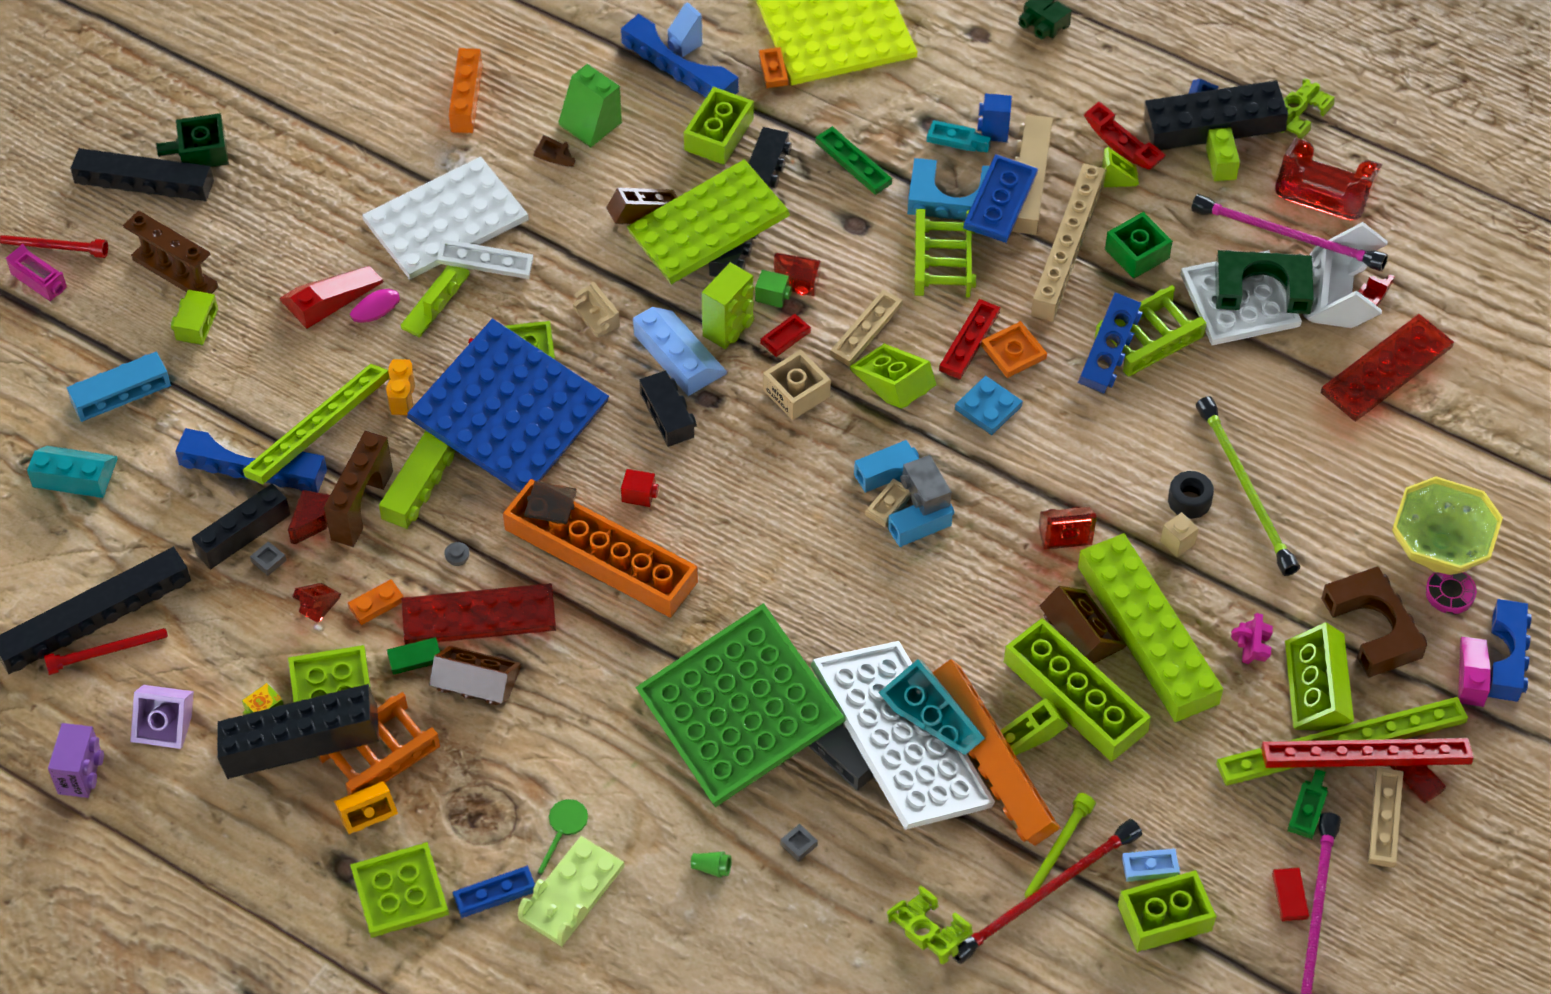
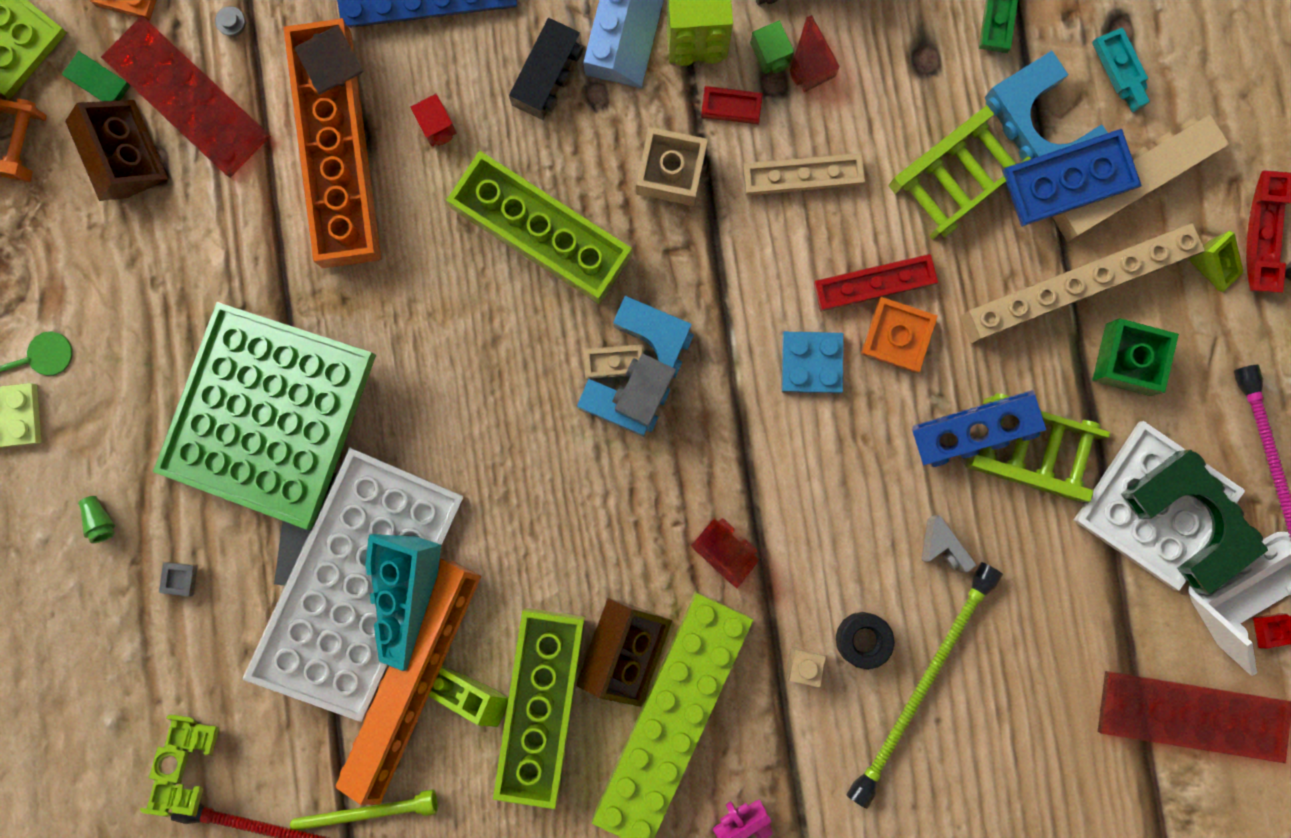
camera: 50 degrees right, 30 degrees up
lime slope [849,343,936,409] -> none
blue brick [977,93,1012,142] -> none
none -> lime brick [446,151,632,305]
none -> light grey slope [922,515,977,573]

